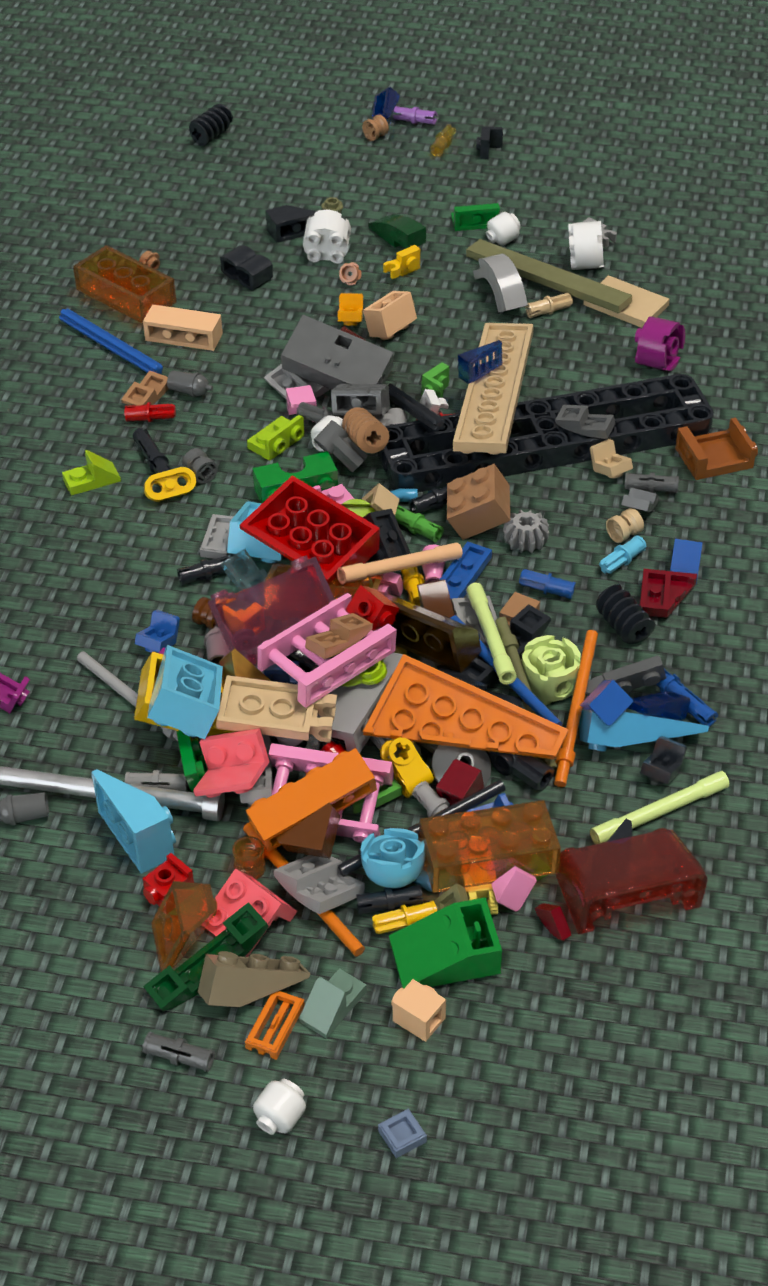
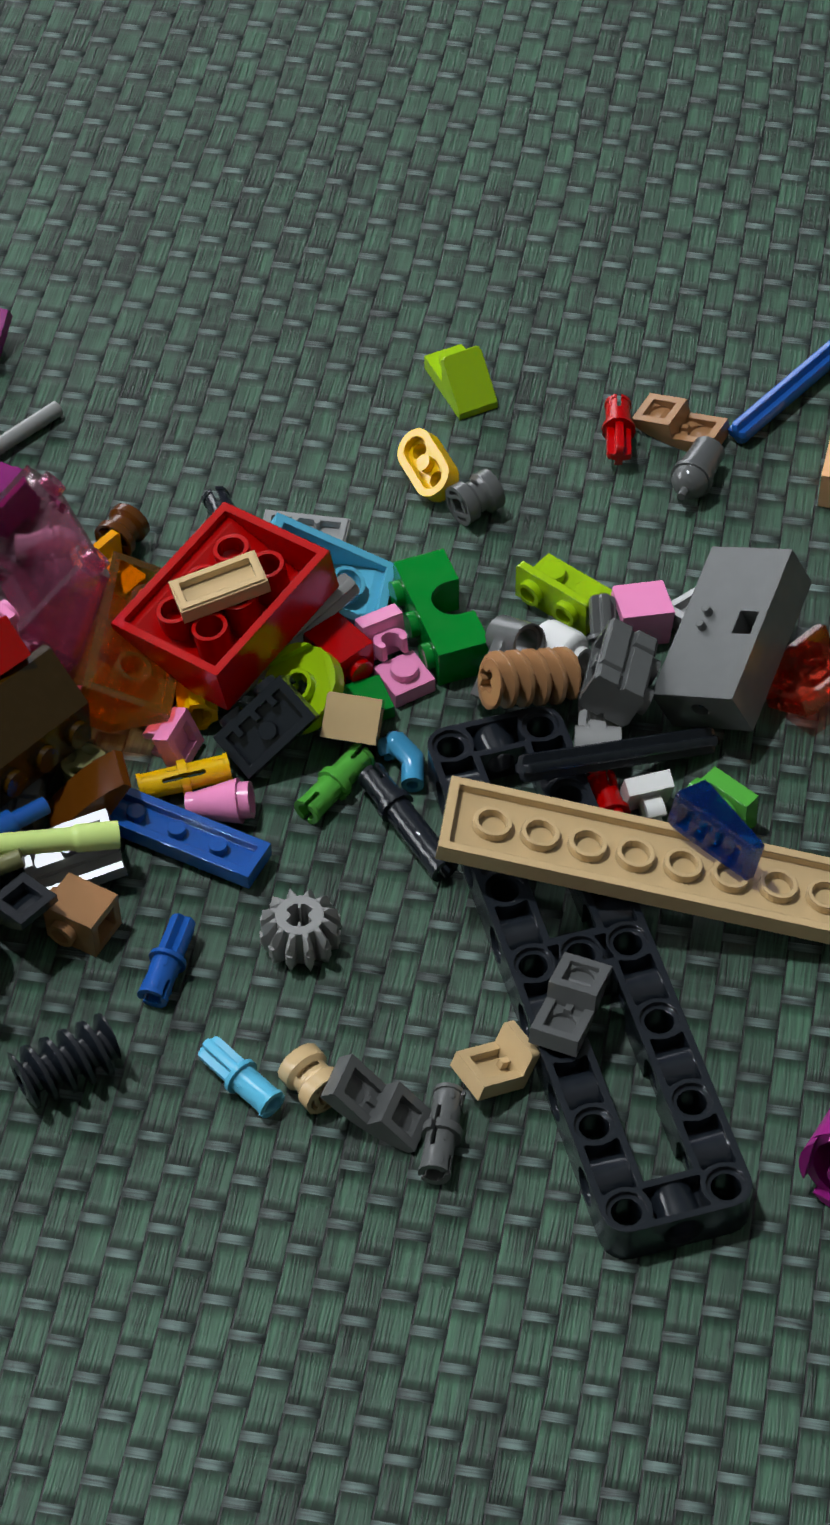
camera: 90 degrees right, 5 degrees up
black pin [132,428,172,474] -> none
blue bracket [135,610,180,653] -> none
light nougat piece [337,542,463,584] -> none
medium nougat brick [447,464,510,540] -> none
dark red wing [640,568,697,618] -> none
blue slope [670,539,703,584] -> none
dark orange panel [675,418,758,480] -> none
none -> tan tile [168,550,271,624]

